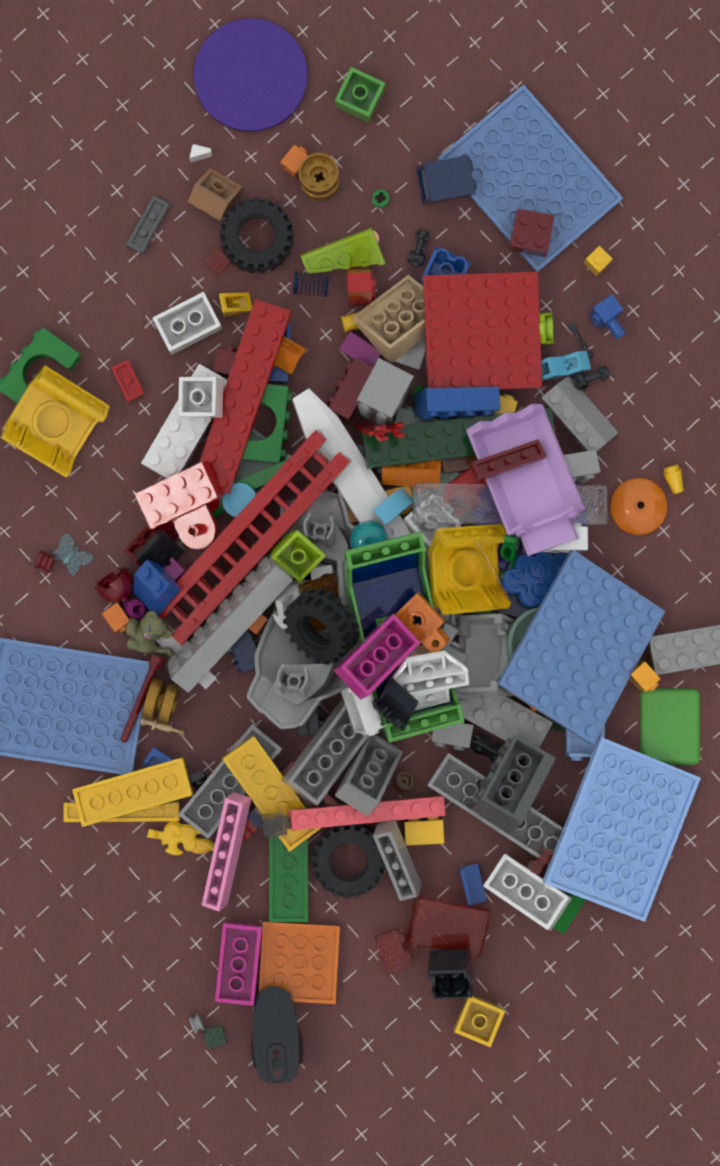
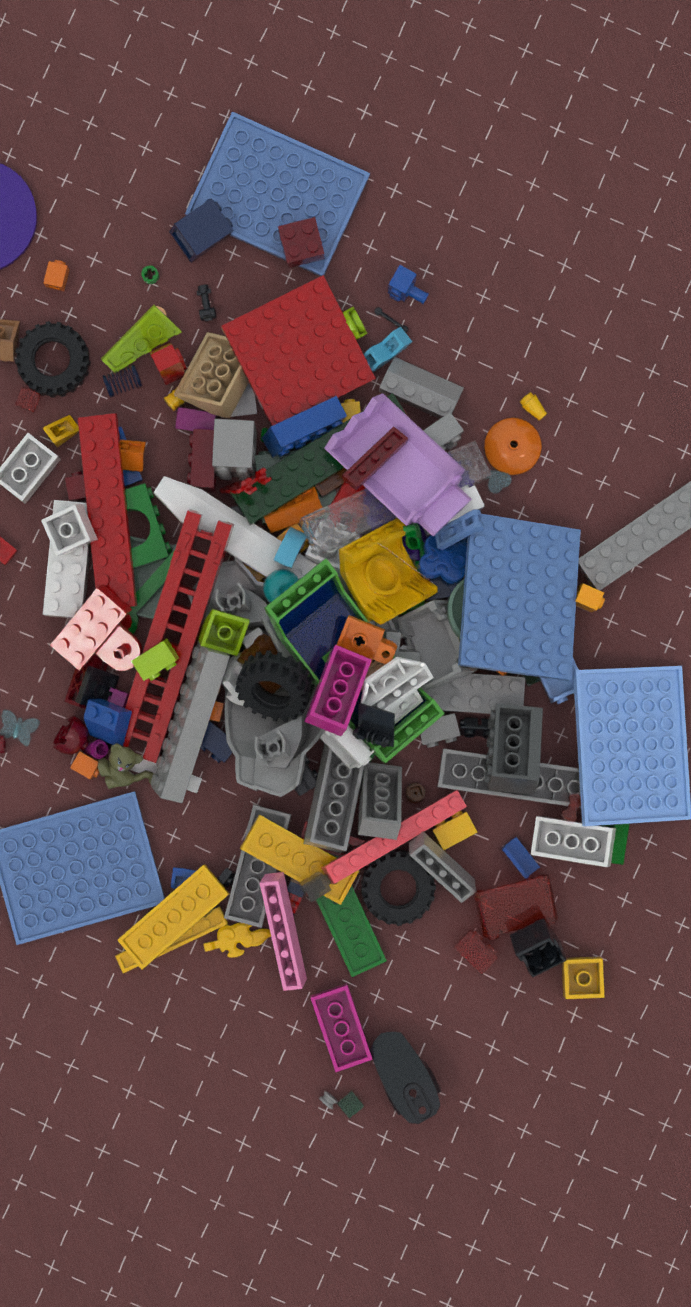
camera: 20 degrees left, 0 degrees up
dark red piece [120,654,165,743] -> none
tan piece [140,718,184,736] -> none
pearl gold wheel [142,678,180,726] -> none
medium azure piece [223,483,256,517] -> none
orange plate [259,921,340,1004] -> none
pearl gold wheel [298,153,340,201] -> none
bright green brick [335,67,385,123] -> none
blue piece [421,246,471,286] -> none
black bar [573,366,610,390] -> none
yellow brick [584,246,613,276] -> none
bright green piece [640,688,700,765] -> none
none -> lime brick [131,639,179,681]
none -> medium blue plate [435,509,484,550]
none -> clear light blue tile [488,470,511,494]

